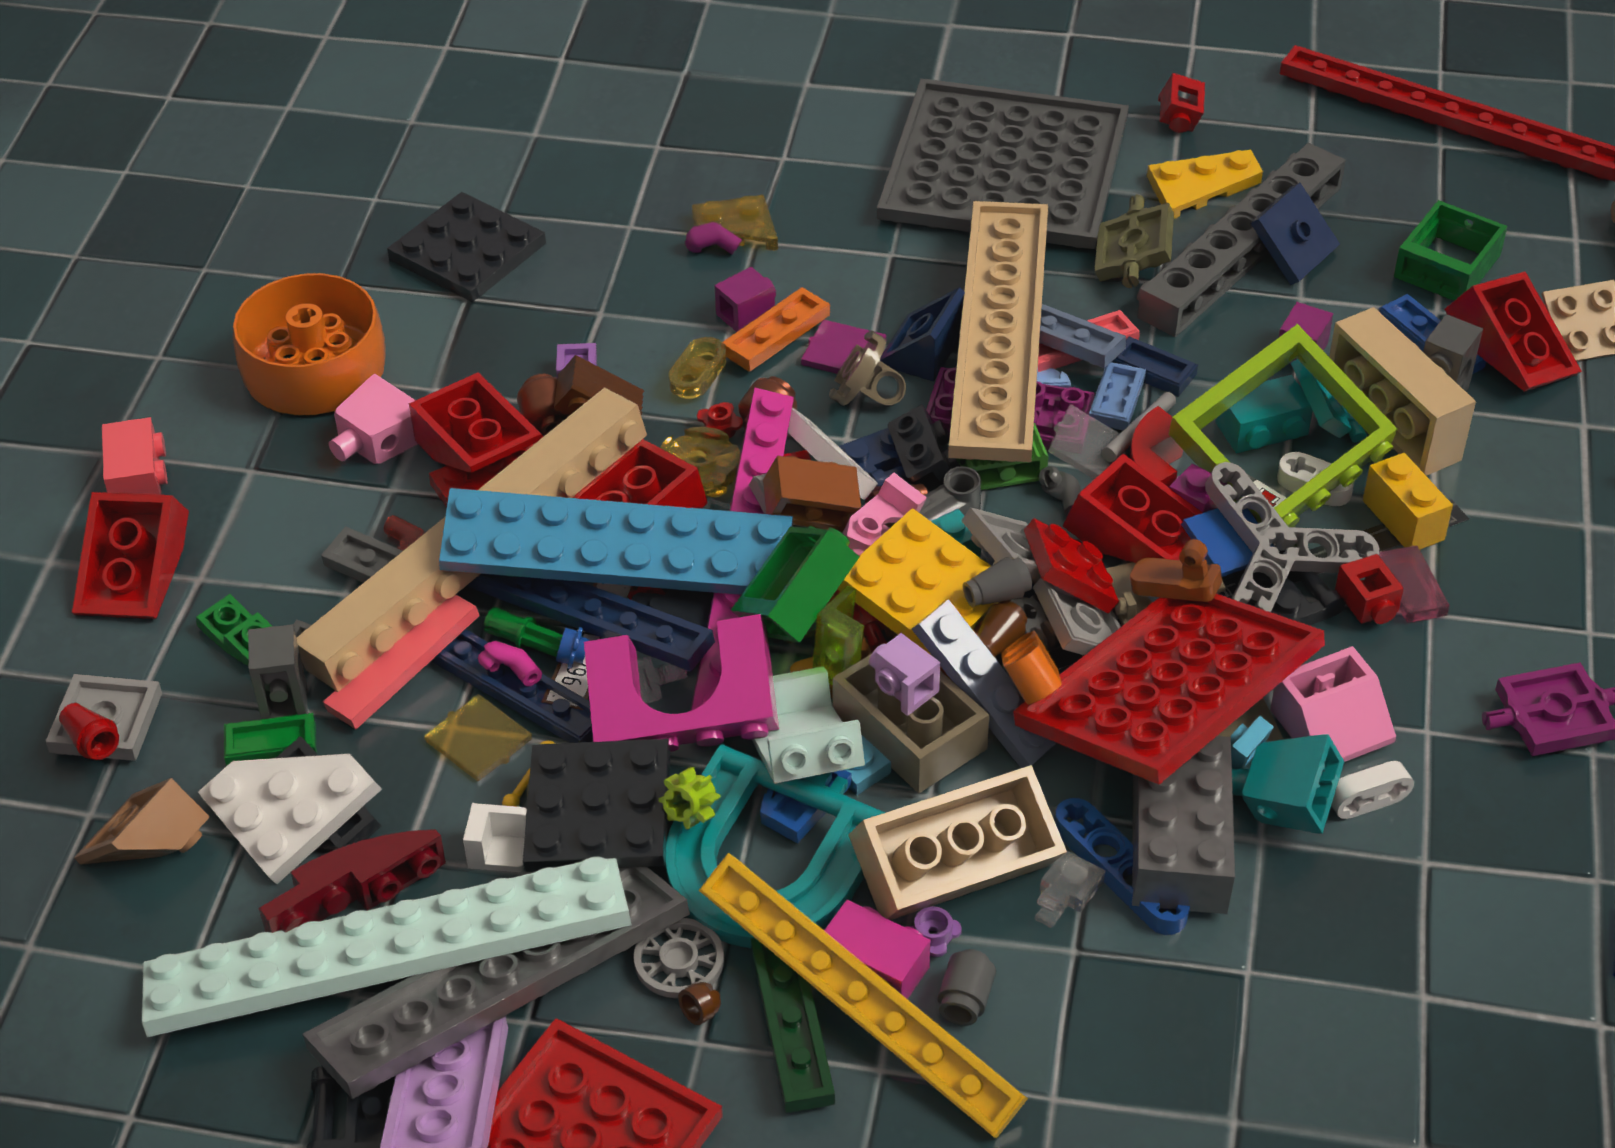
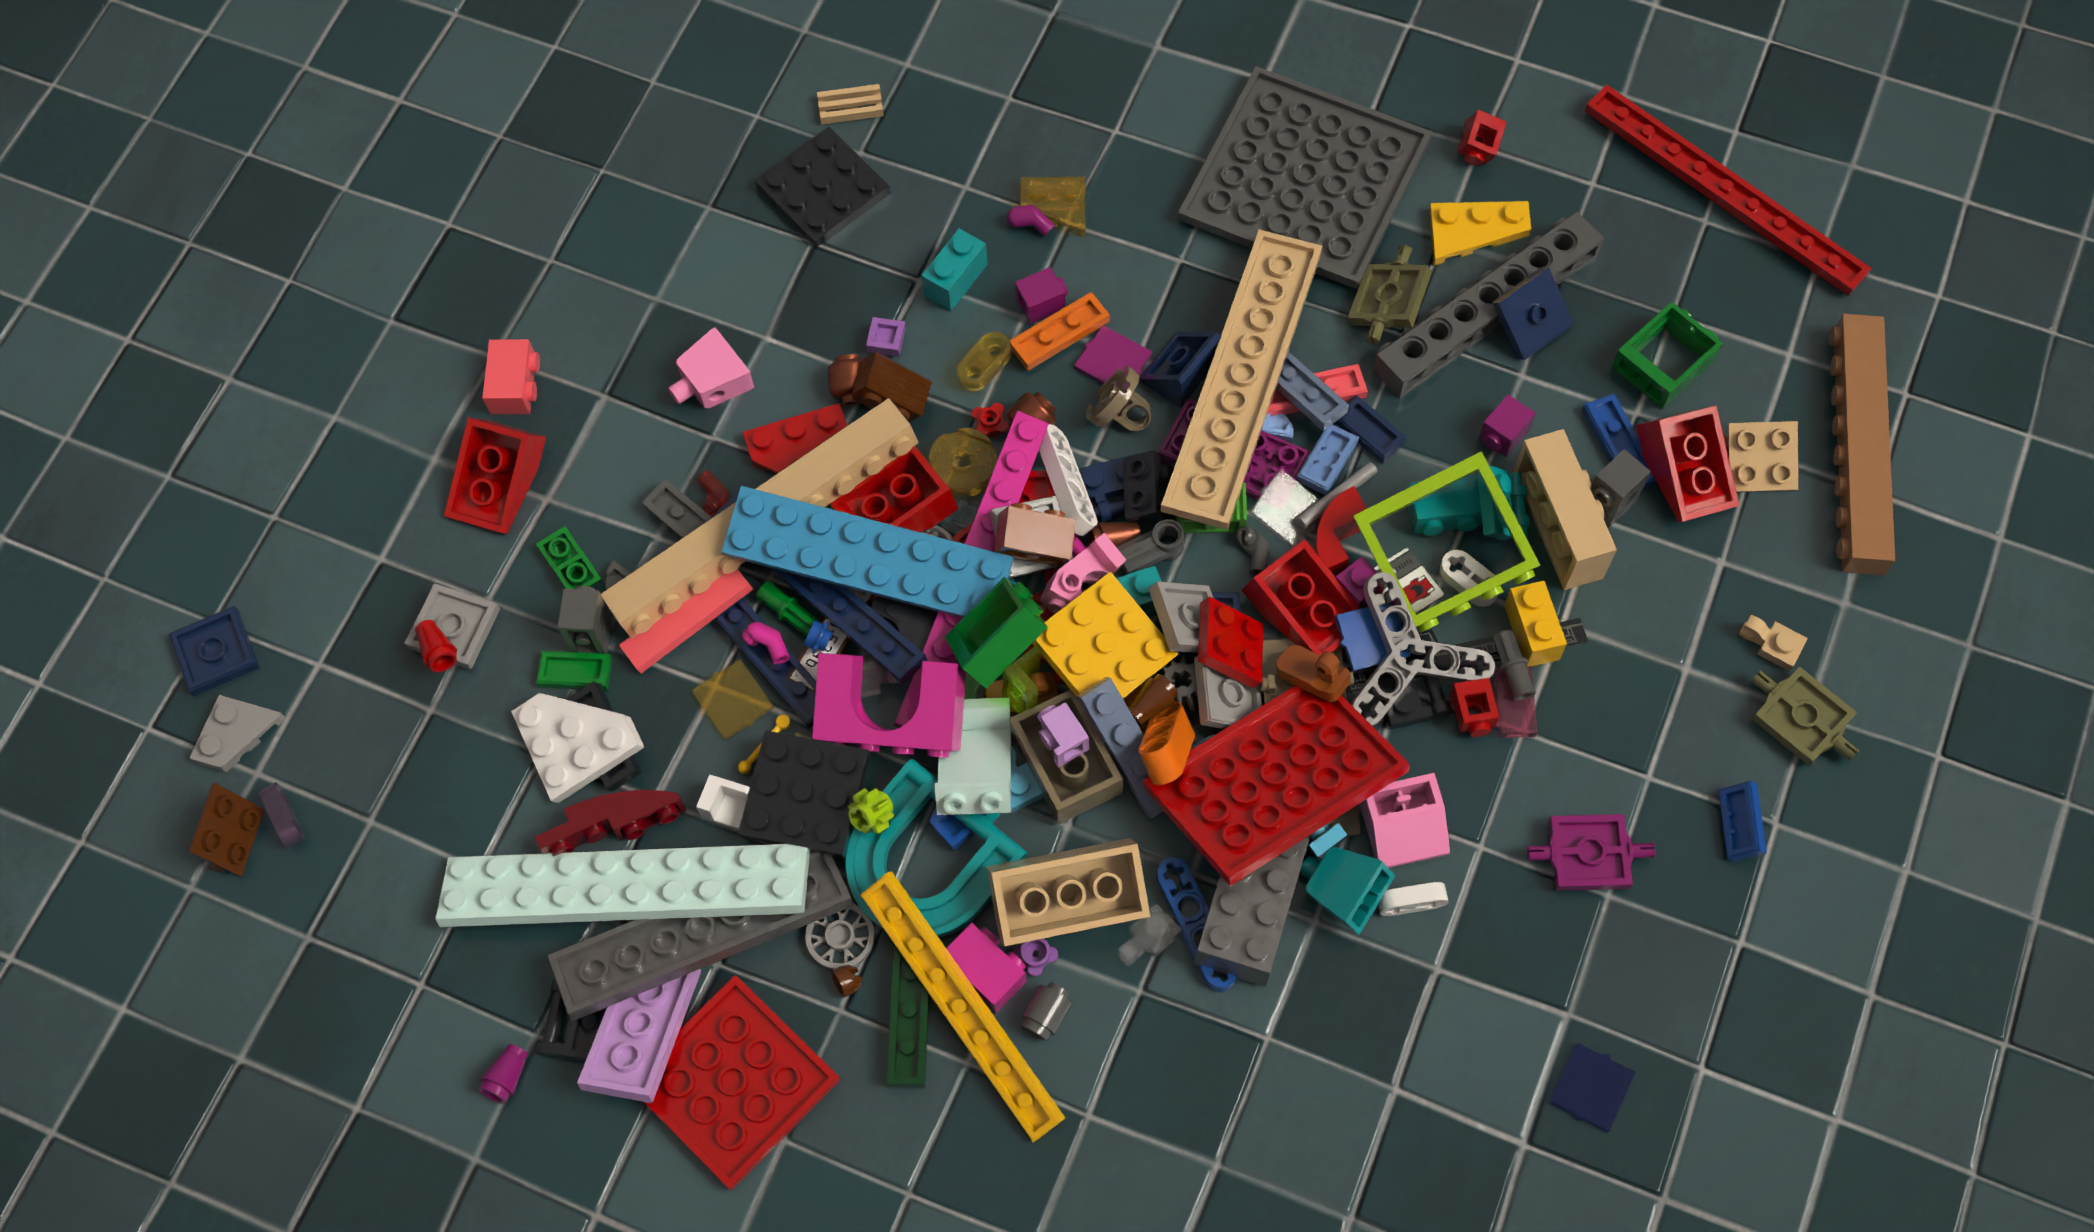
camera: 15 degrees right, 20 degrees up
medium nougat slope [74,778,210,864] -> none
orange wheel [233,273,386,415] -> none
red slope [408,372,542,473] -> none
dark grey cone [963,557,1032,607] -> none
none -> tan tile [817,84,884,125]
none -> teal brick [921,228,988,312]
none -> dark grey axle [1493,630,1536,701]

